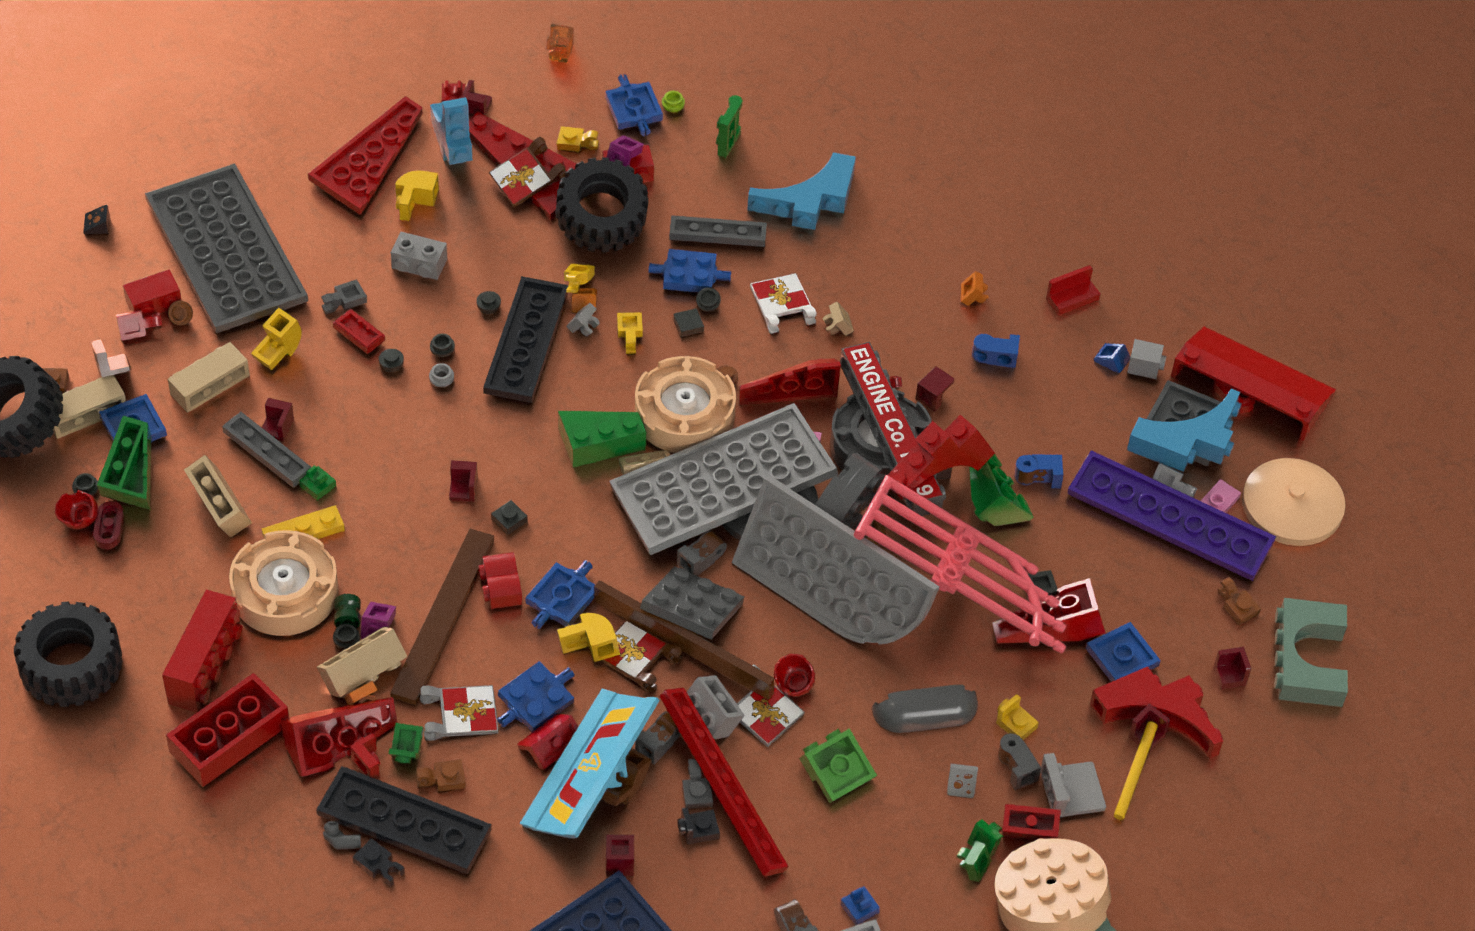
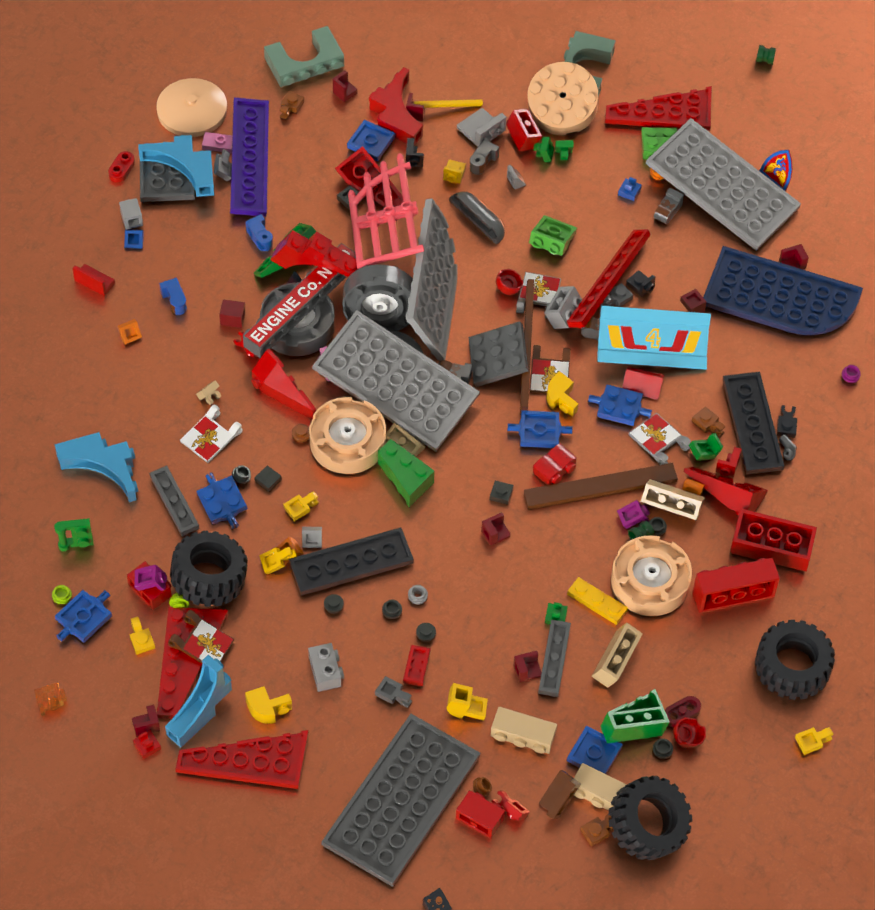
camera: 120 degrees left, 5 degrees up
red slope [1170,326,1336,441] -> none
none -> black bracket [406,138,424,167]

